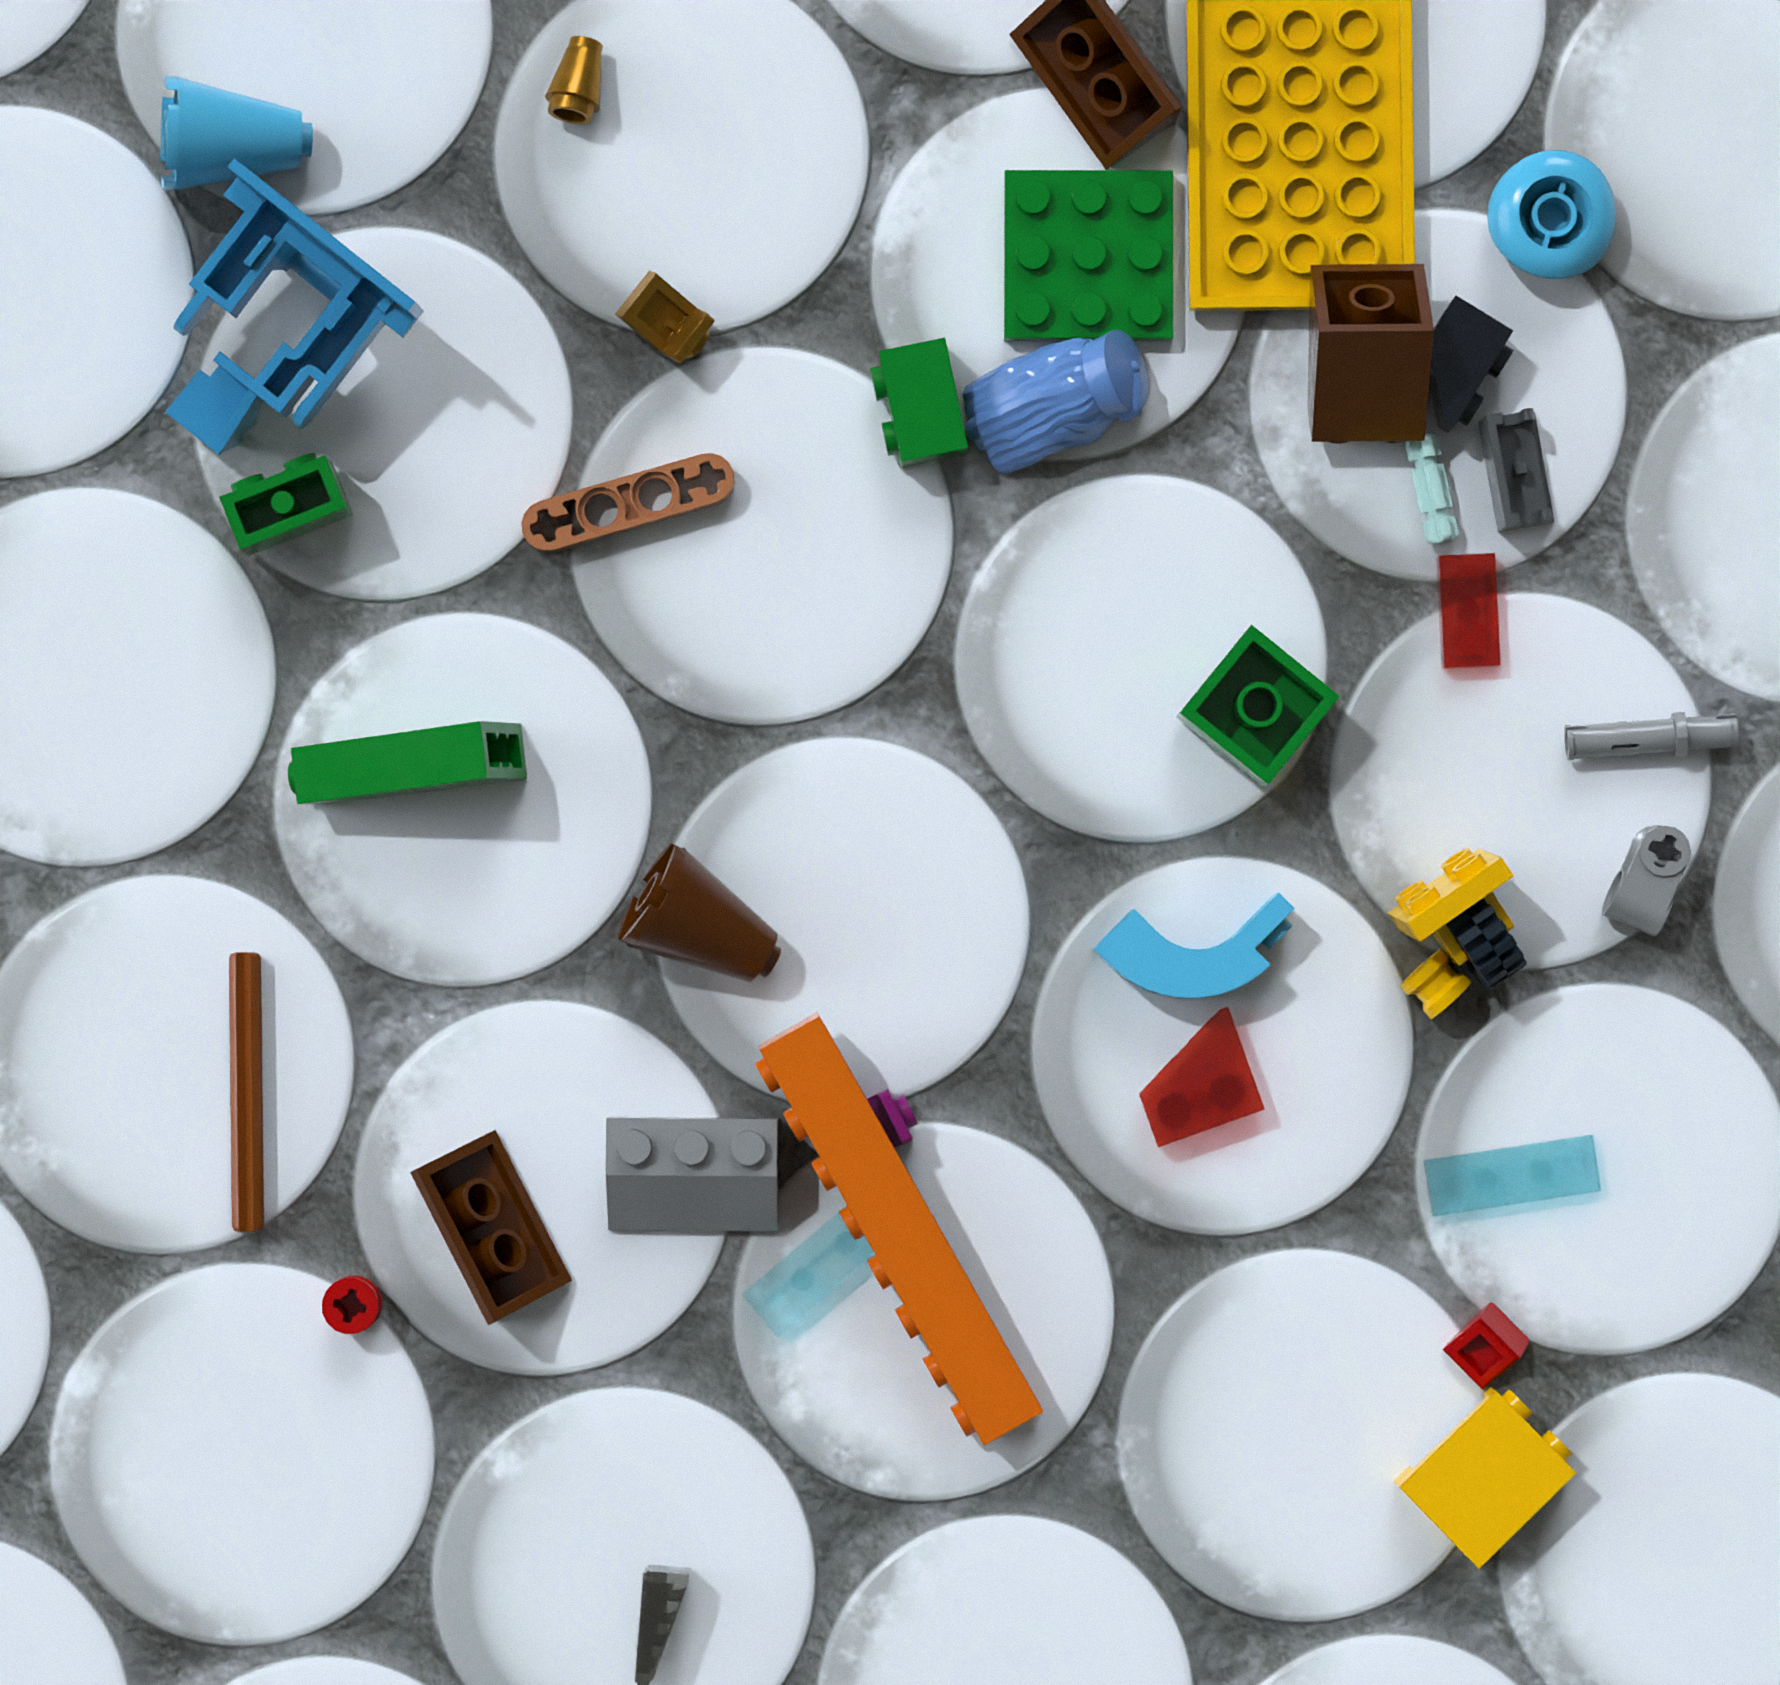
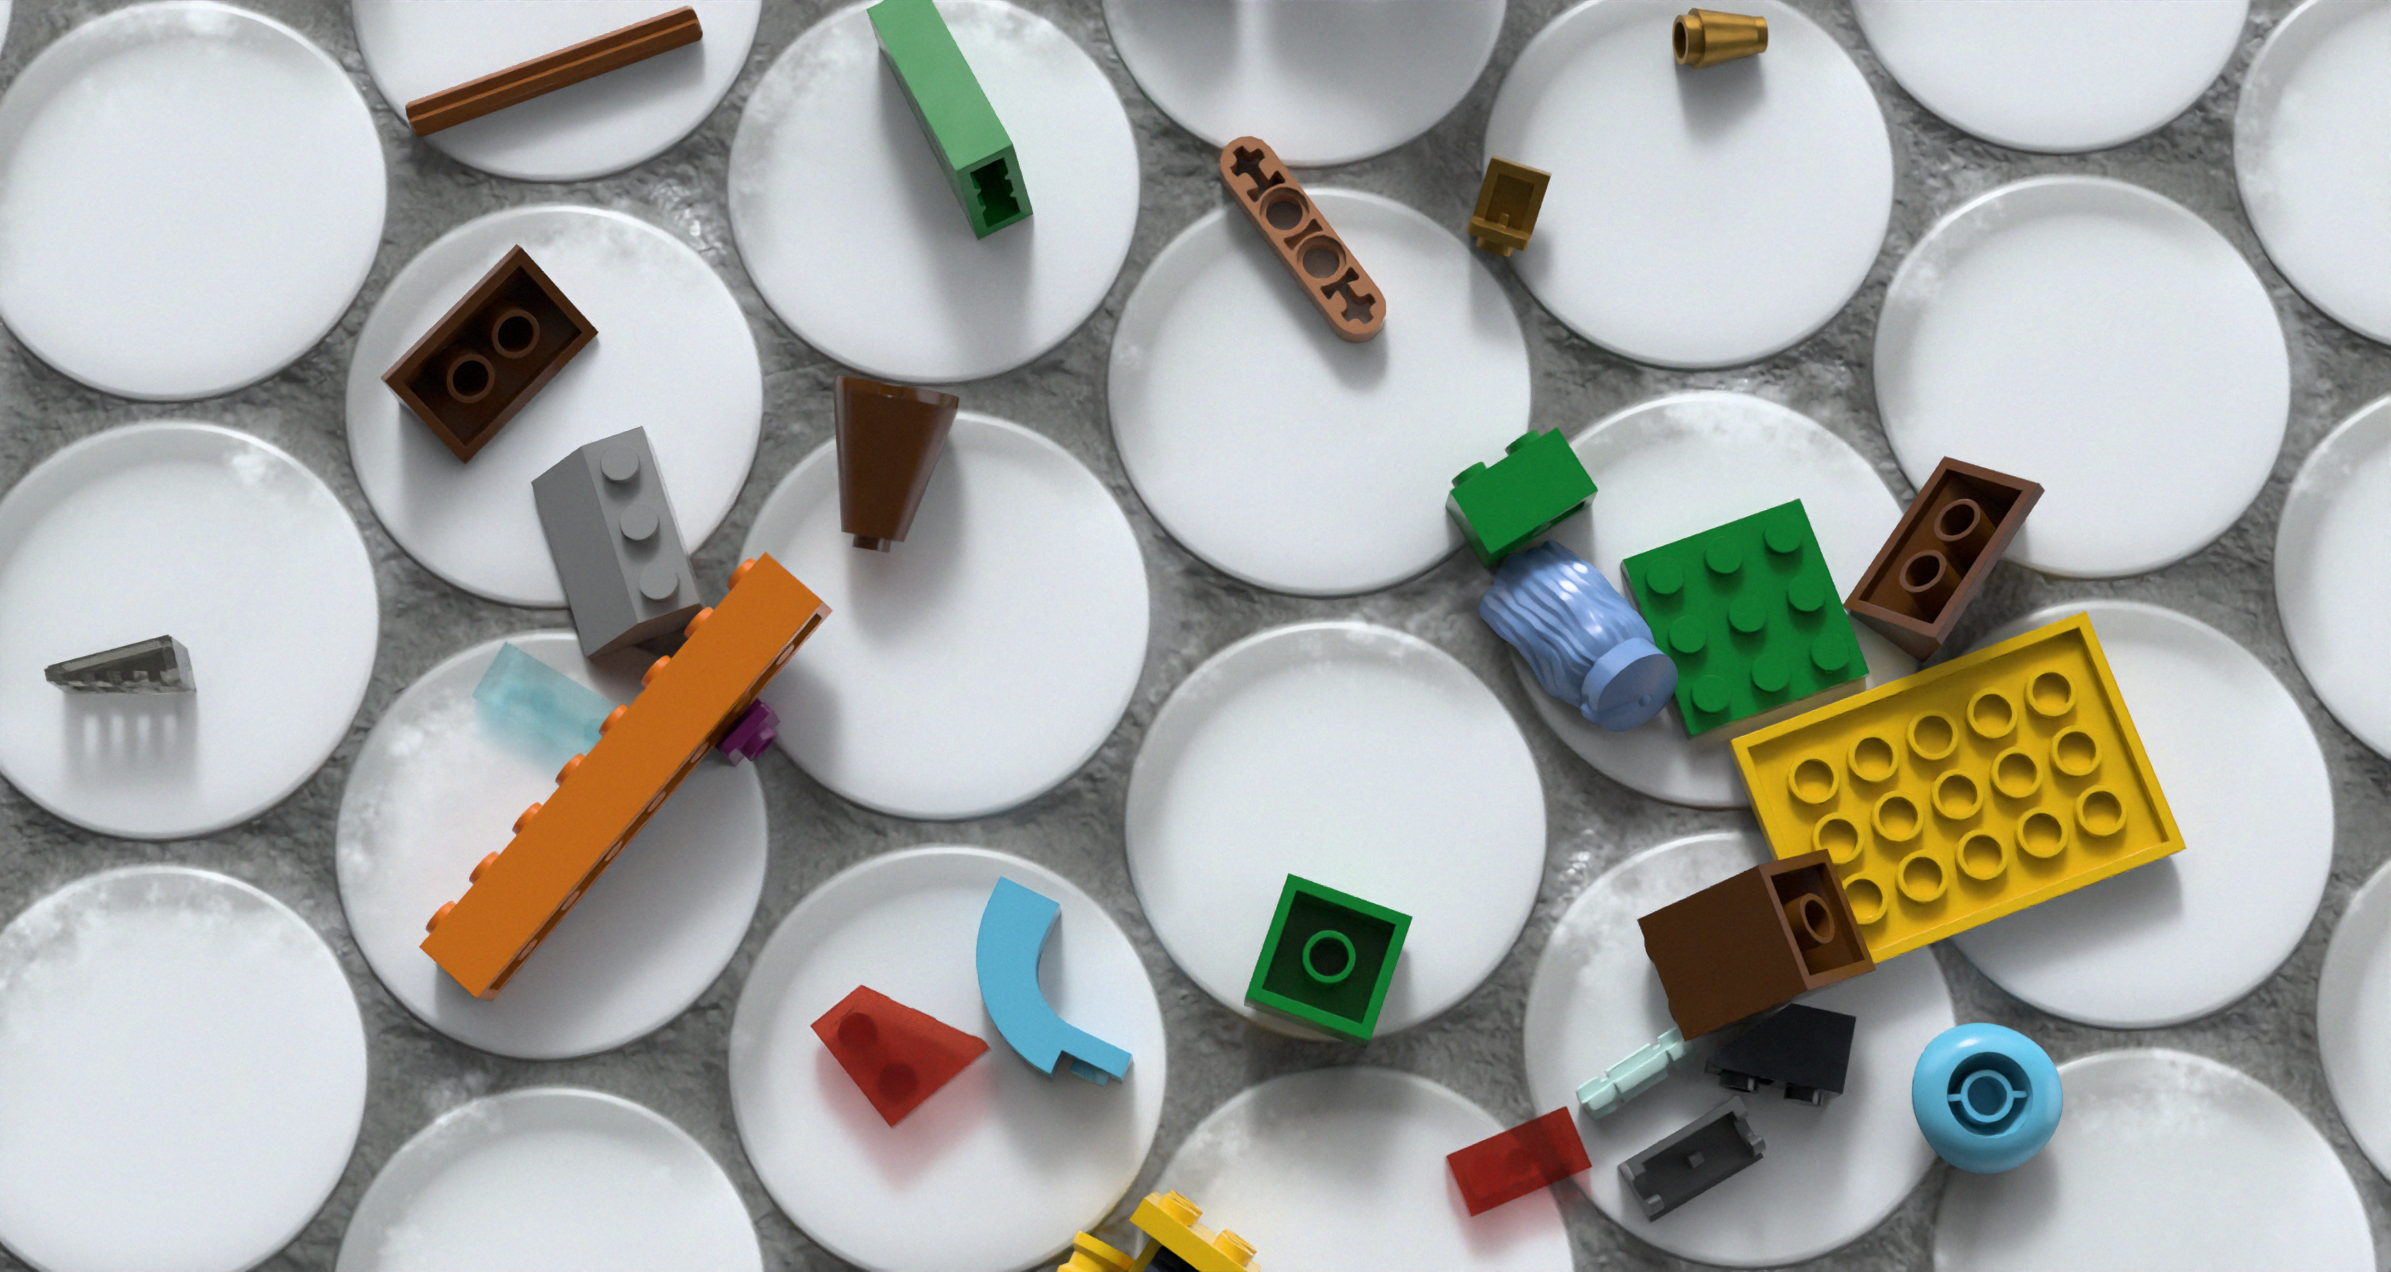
camera: 70 degrees right, 10 degrees down
red wheel [322,1276,383,1334] -> none

